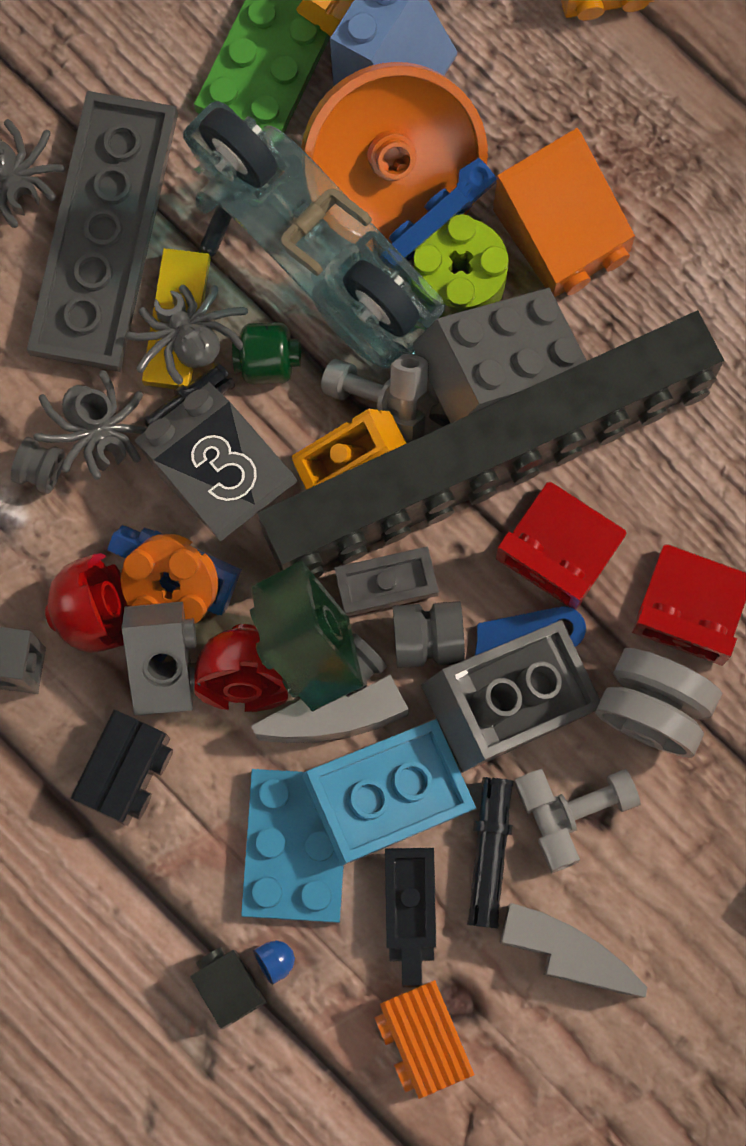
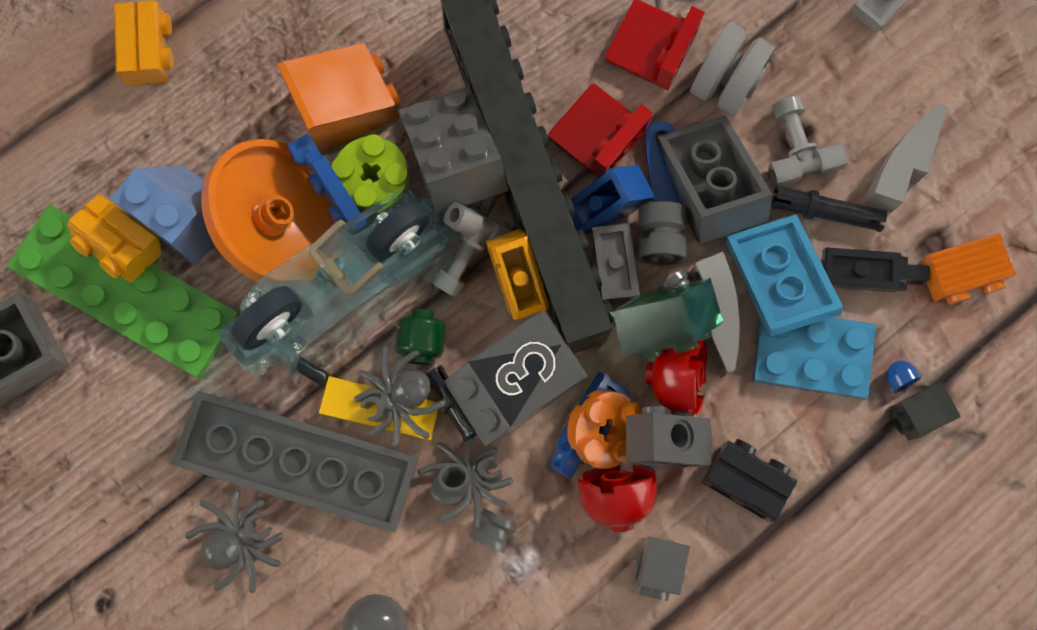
camera: 90 degrees left, 0 degrees up
none -> blue slope [571,165,655,235]

